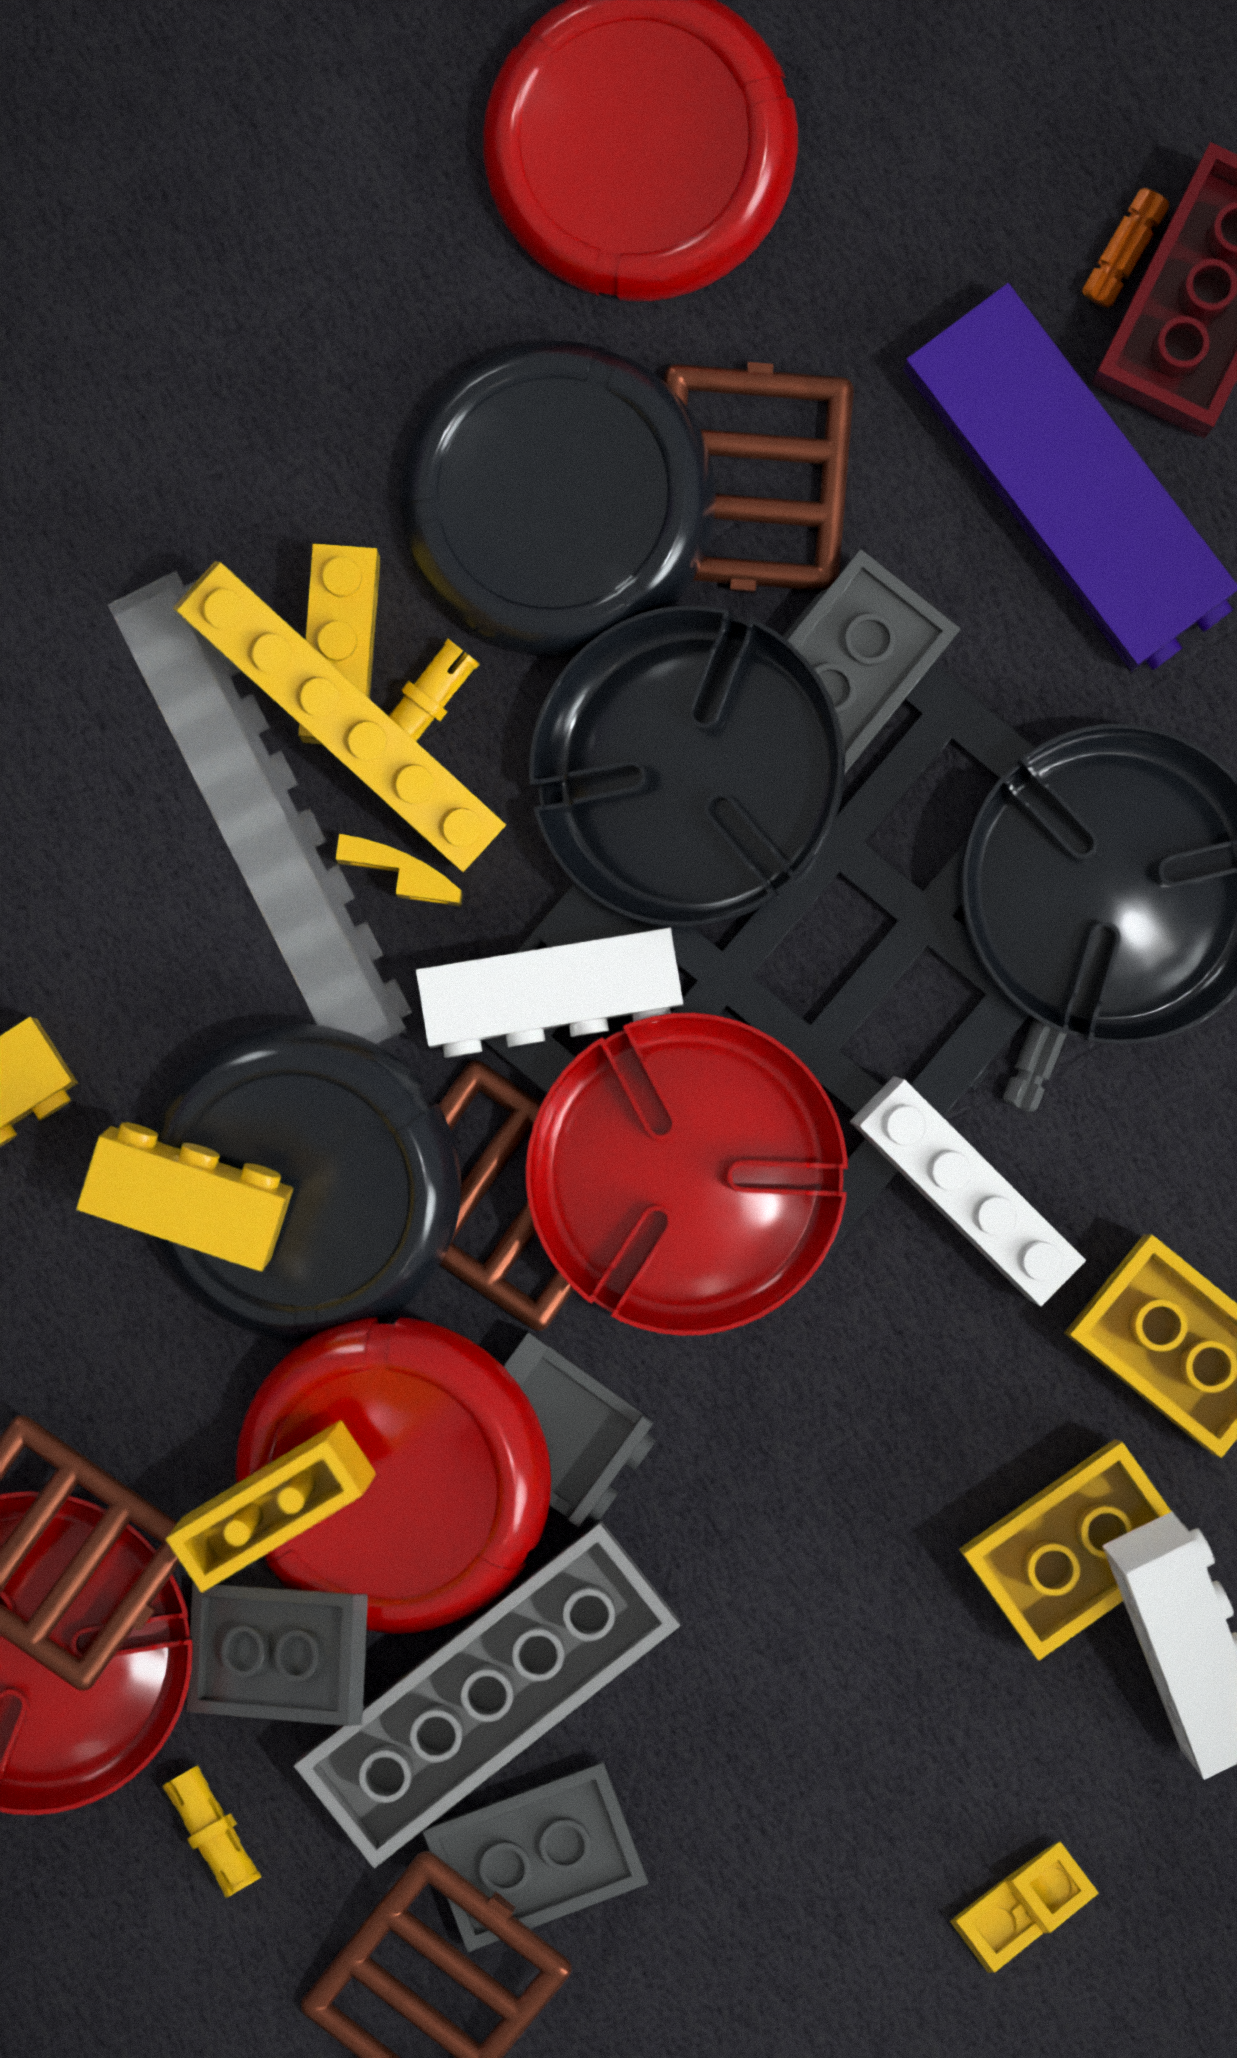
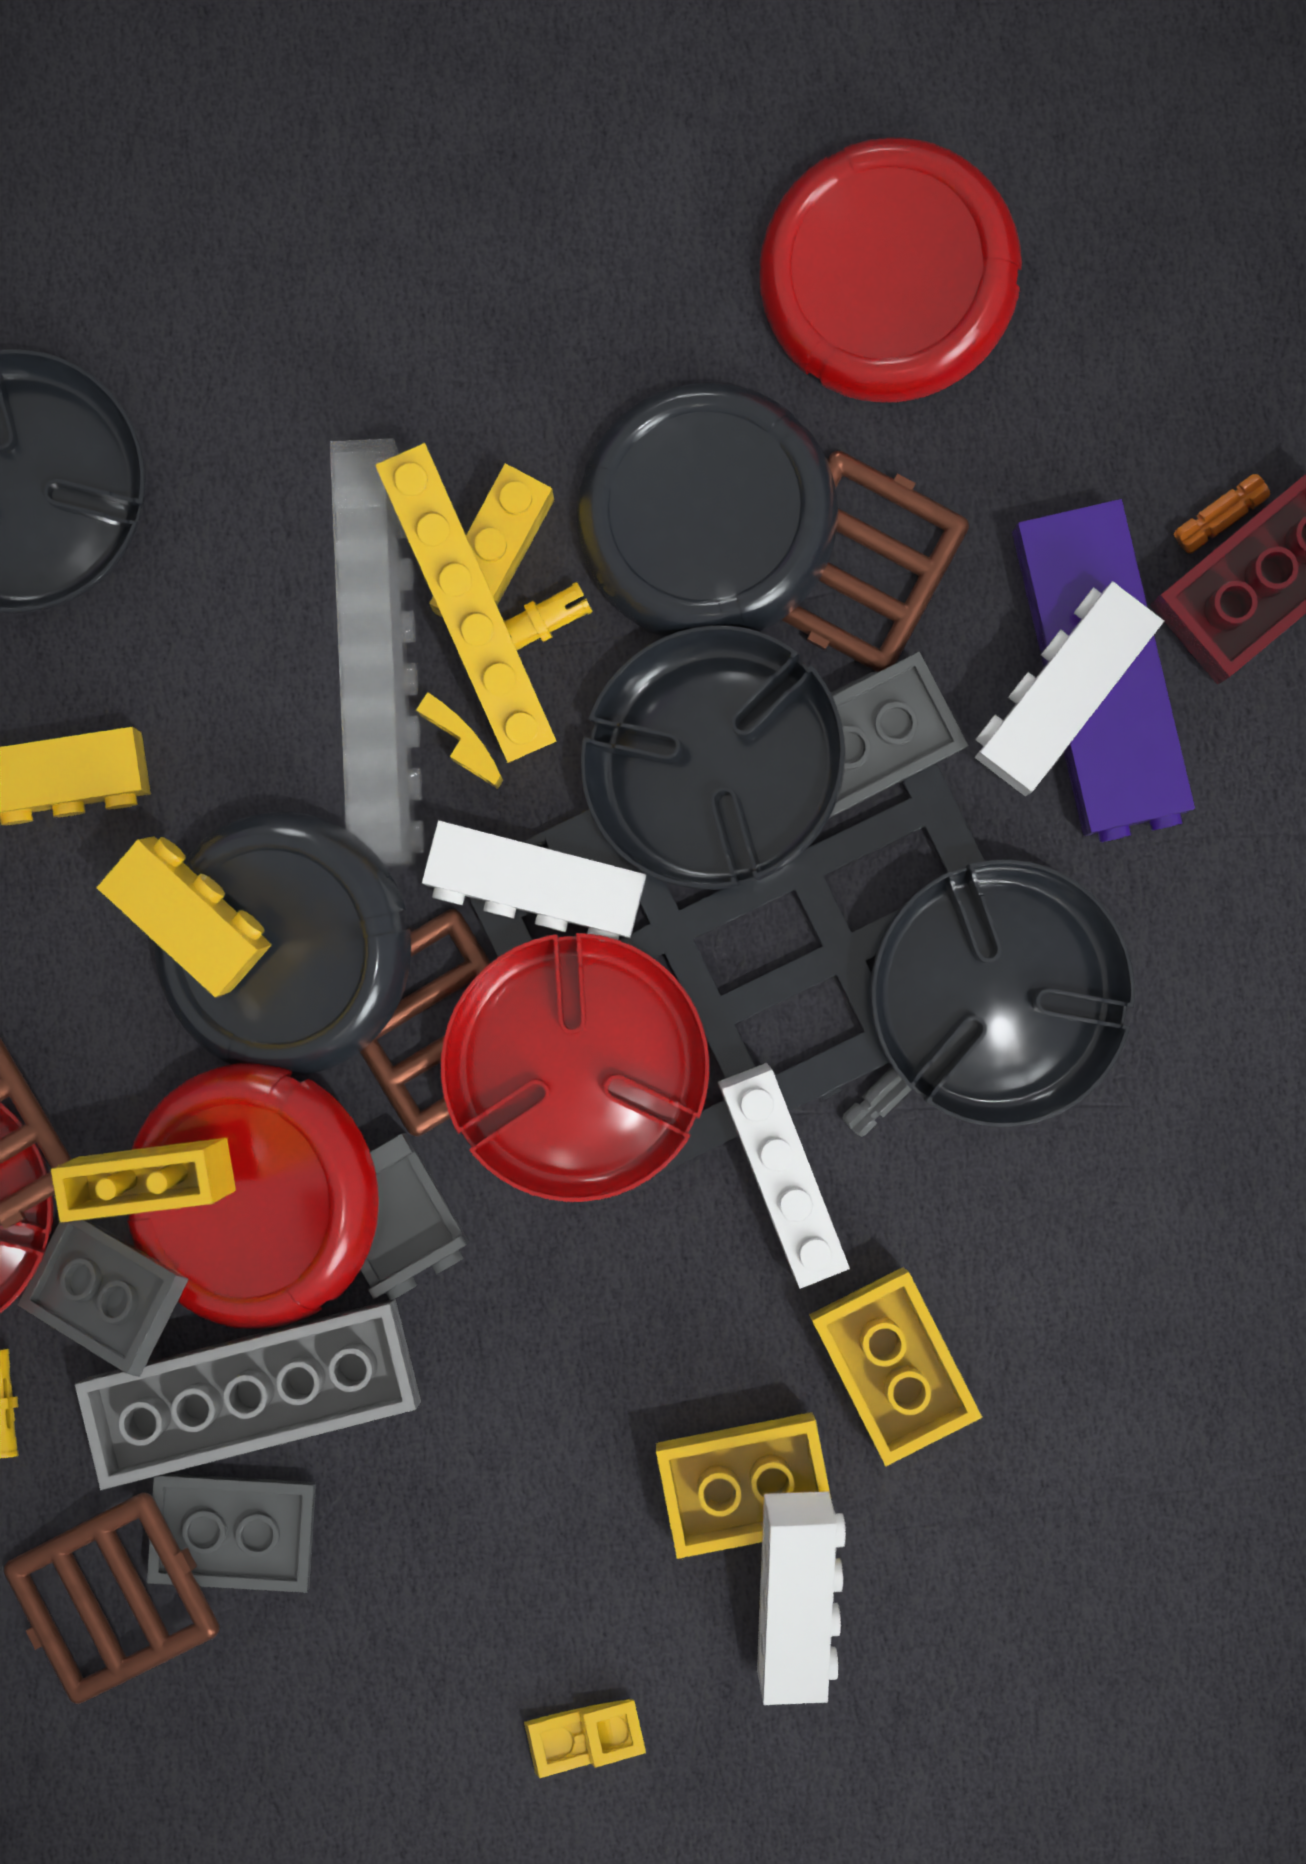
camera: 30 degrees right, 0 degrees up
none -> white brick [975,581,1164,796]

